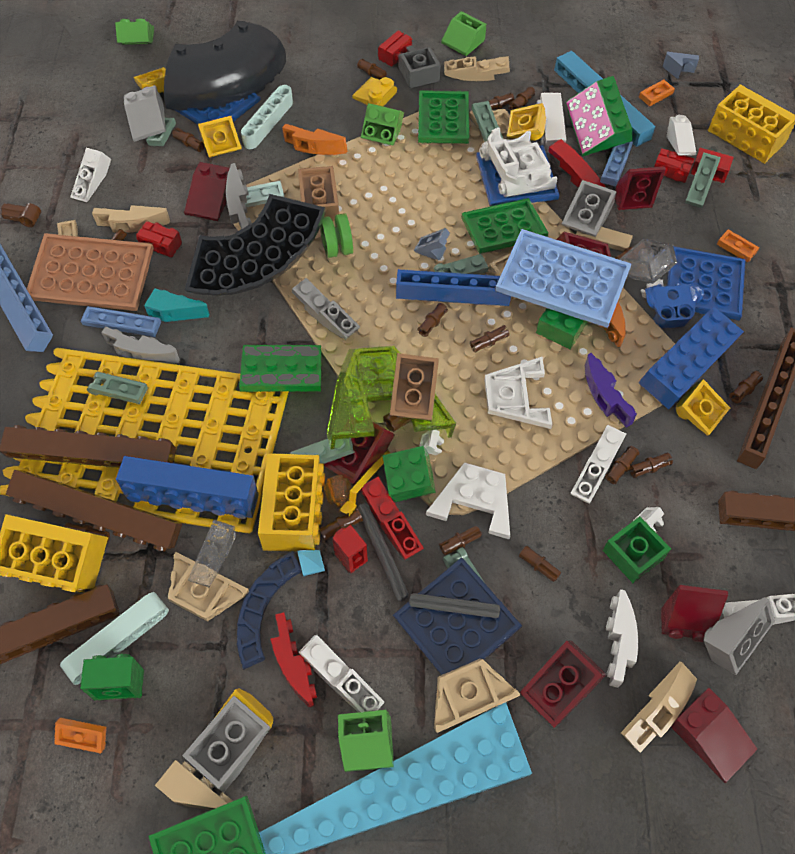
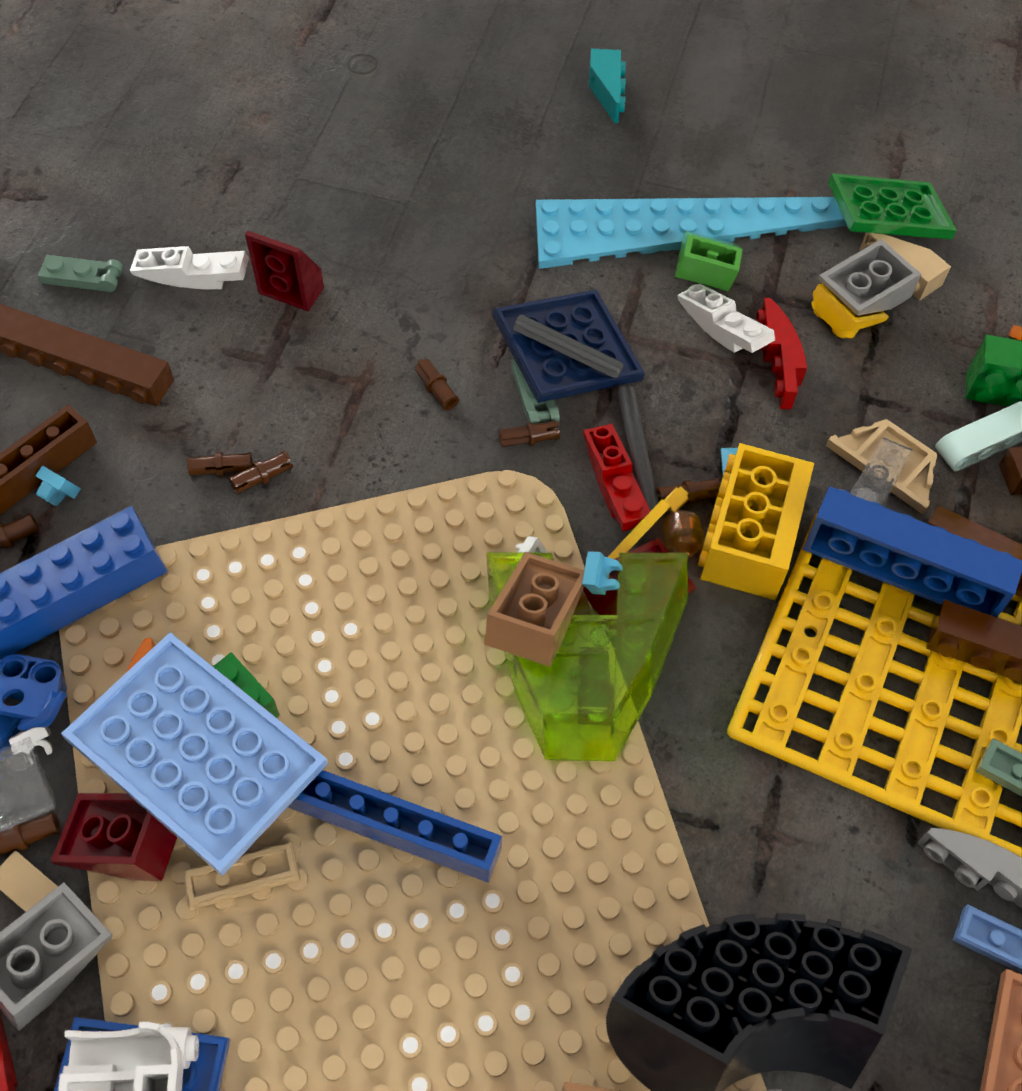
camera: 165 degrees left, 0 degrees up
teal slope [144,288,210,322] -> none
dark blue tile [237,551,302,669] -> none
green plate [239,345,321,392] -> none
sand green plate [291,432,354,464] -> none
light grey slope [292,278,360,340] -> none
bright green wheel [320,213,353,258] -> none
red brick [332,525,368,574] -> none
green brick [383,446,436,502] -> none
sand blue slope [414,228,450,260] -> none
reddish brown pin [417,303,448,337] -> none
white wing [426,463,510,539] -> none
sand green plate [434,254,489,275] -> none
tan wing [434,658,520,733] -> none
green plate [461,198,549,254] -> none
reddish brown pin [470,325,510,353] -> none
white wing [484,357,552,429] -> none
dark red slope [520,641,607,728] -> none
white slope [571,425,626,504] -> none
dark purple slope [584,353,637,428] -> none
green brick [603,516,671,583] -> none
white slope [606,590,638,688] -> none
tan slope [621,662,697,753] -> none
white tile [633,507,664,532] -> none
dark red slope [671,688,757,783] -> none
yellow slope [676,379,730,436] -> none
light grey slope [704,597,775,675] -> none
none -> medium azure tile [35,465,81,506]
none -> medium azure tile [582,551,623,595]

